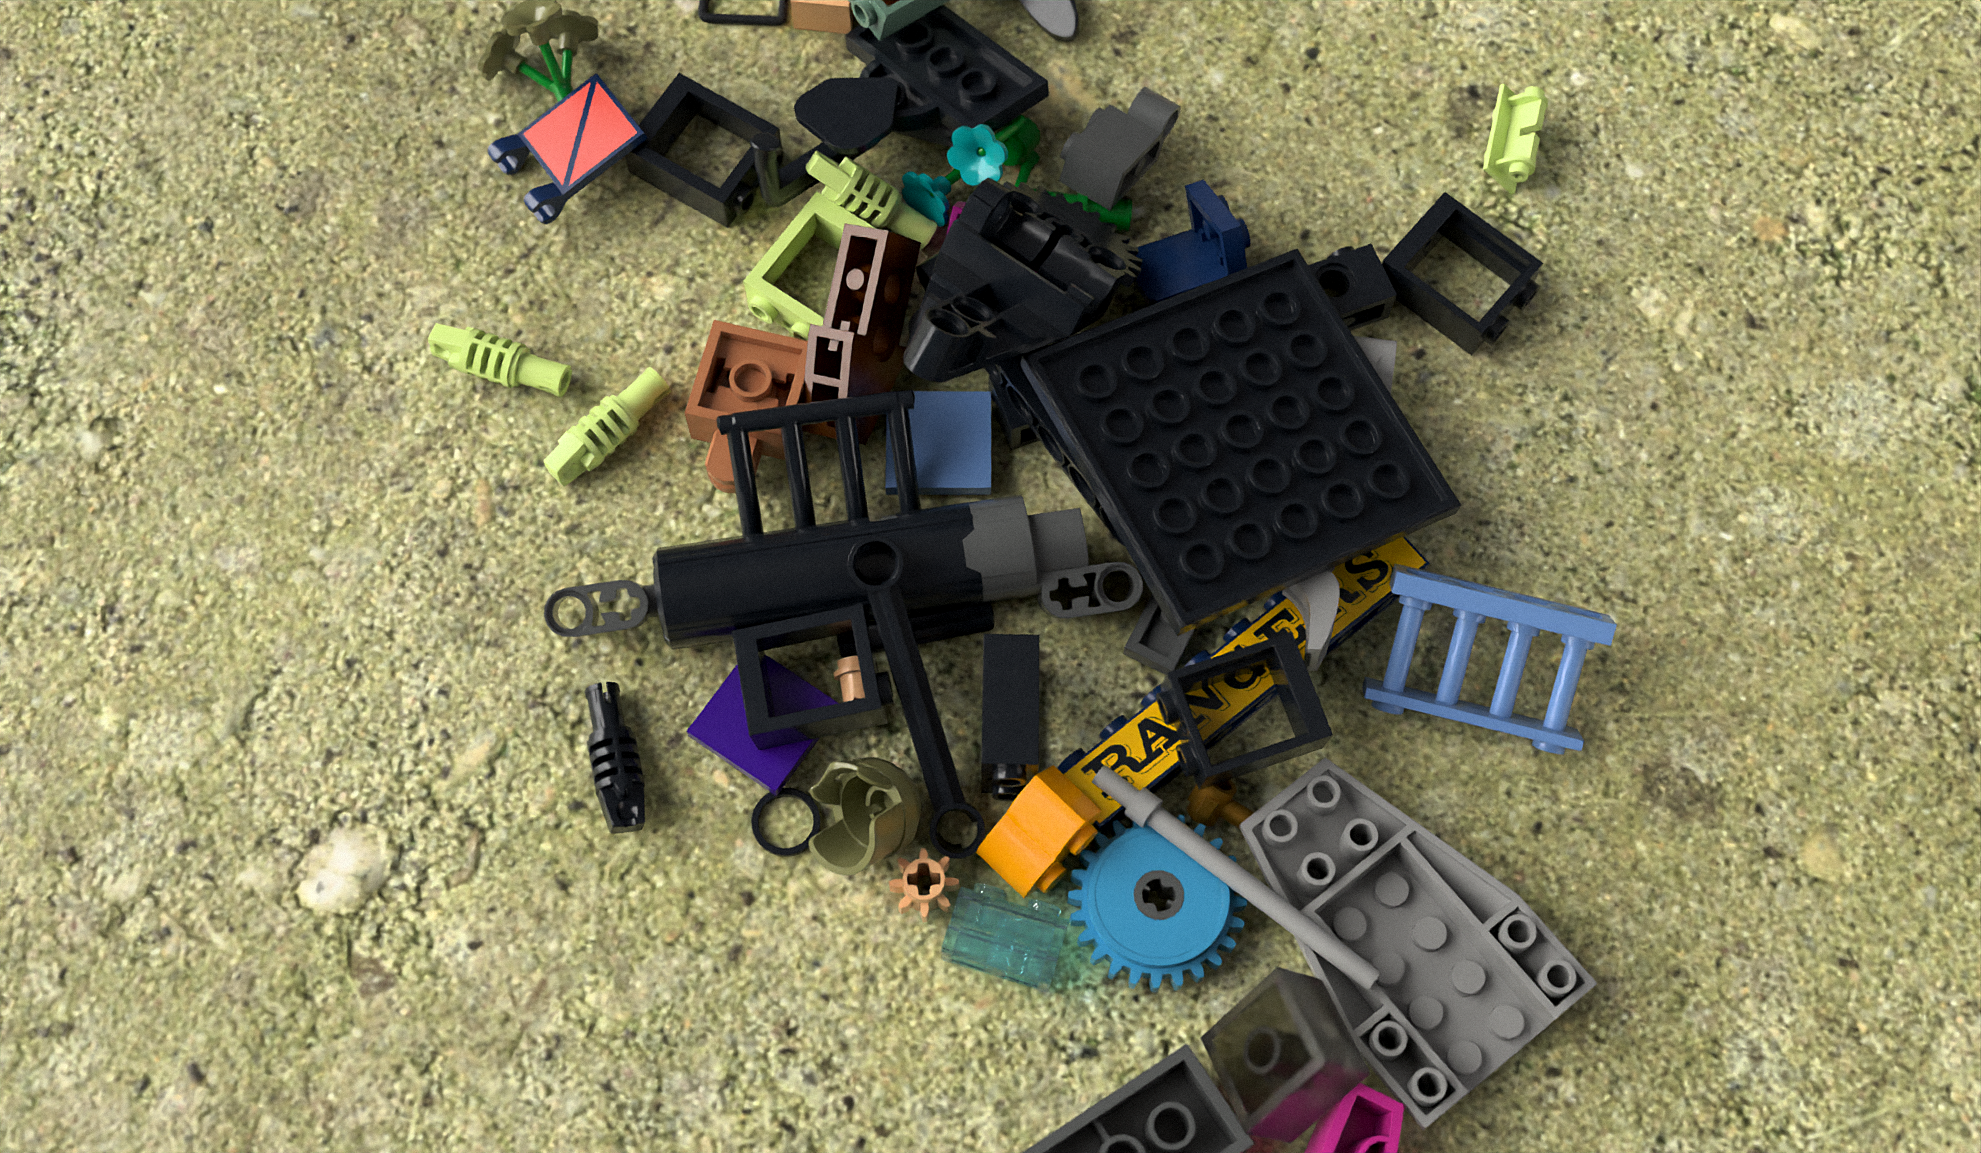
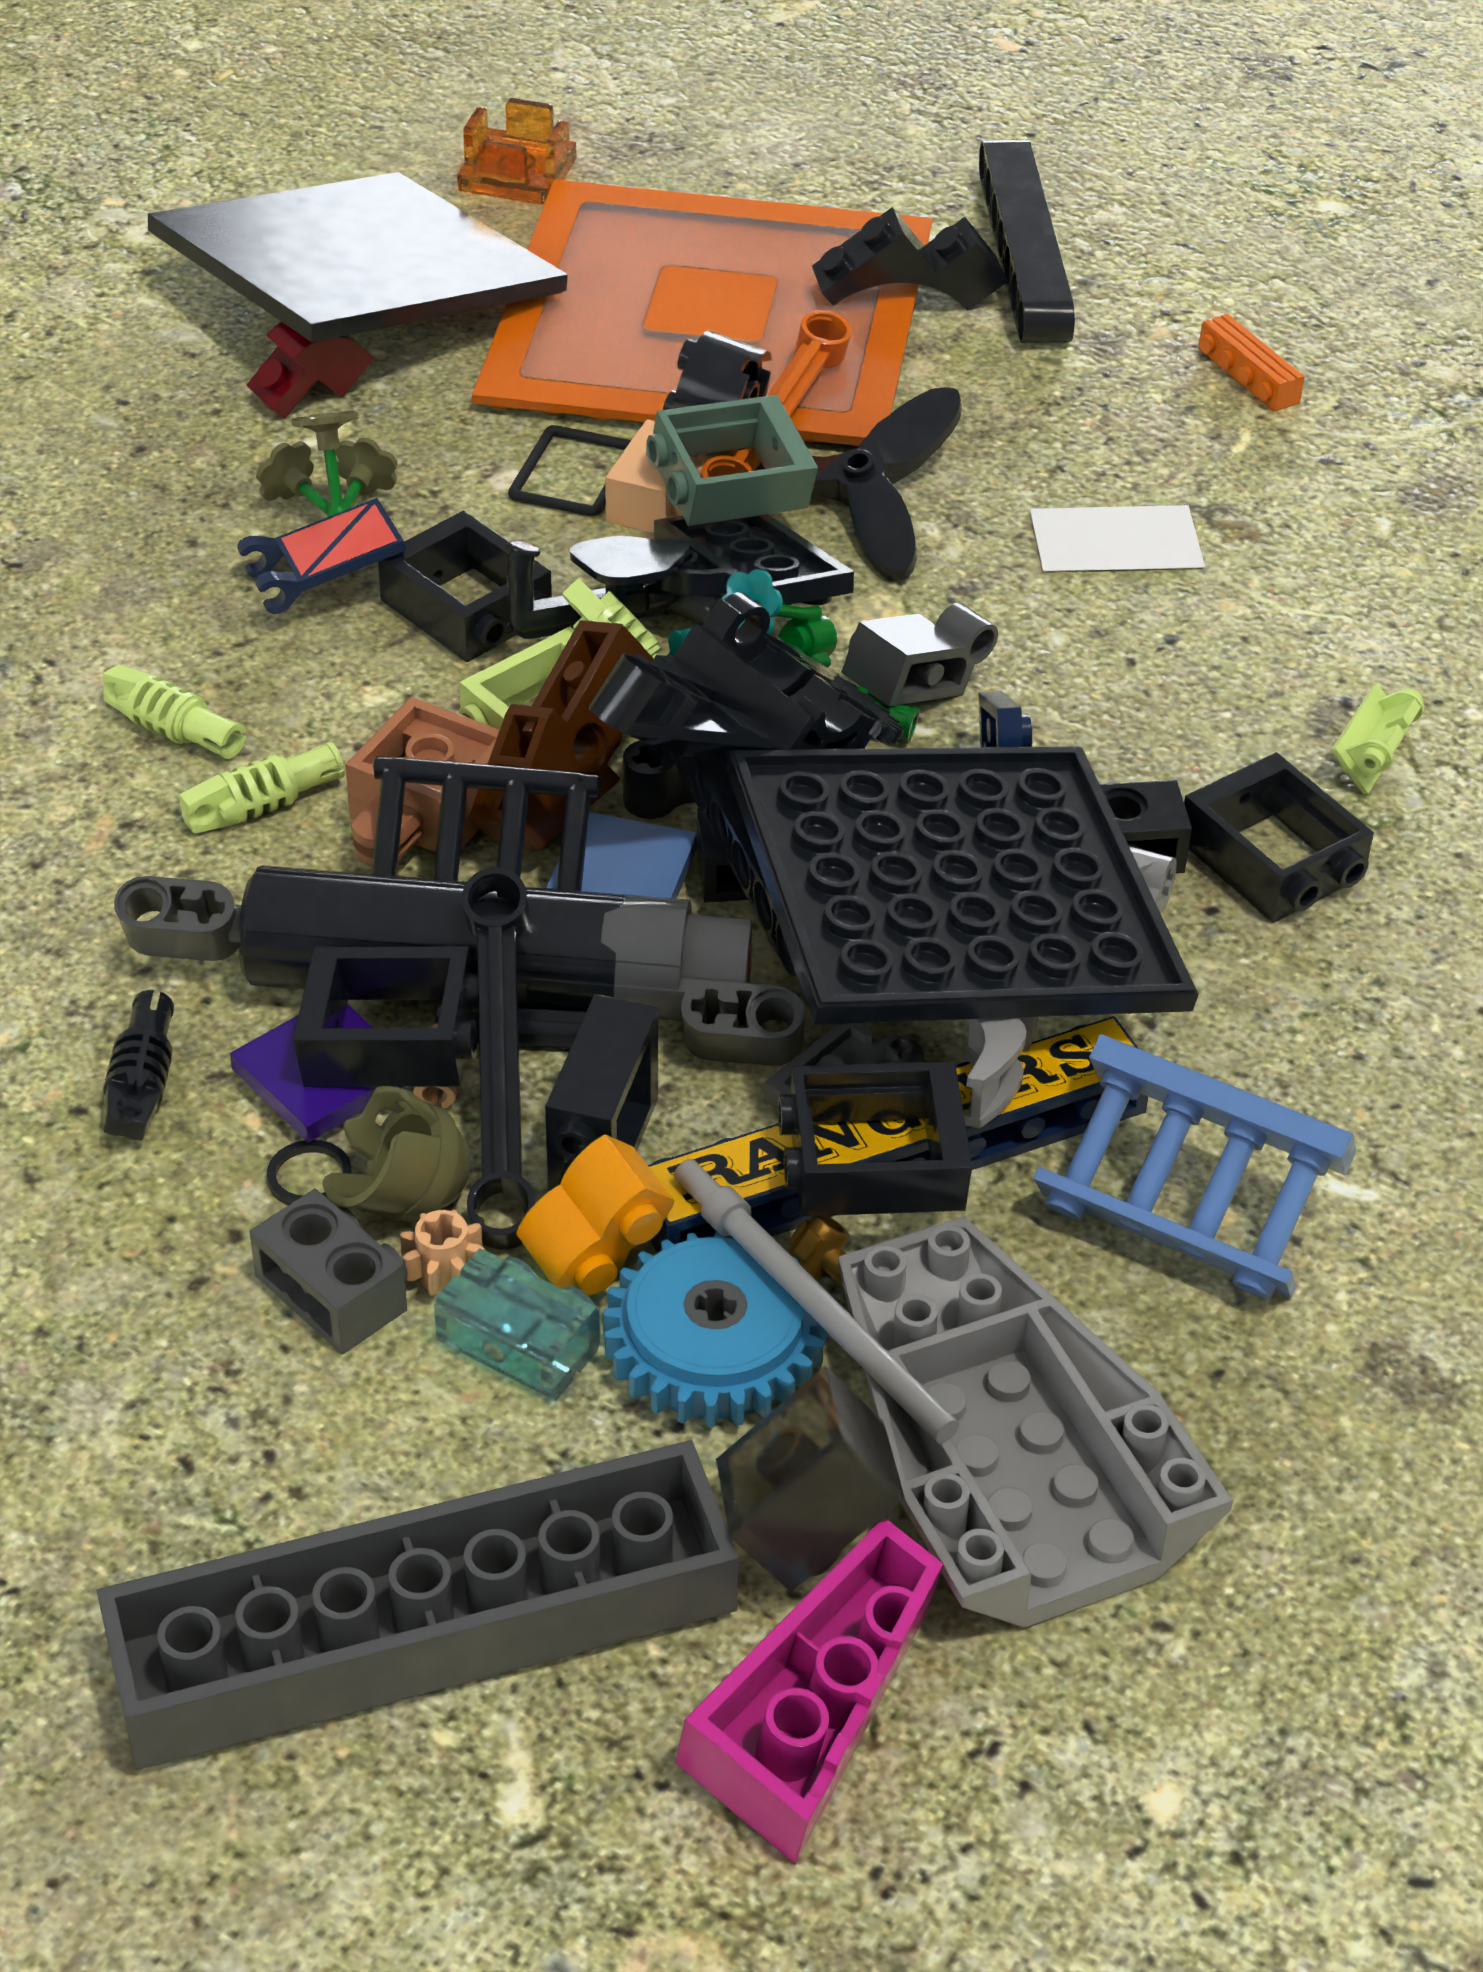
camera: 15 degrees right, 25 degrees down
none -> dark grey brick [249,1188,408,1355]

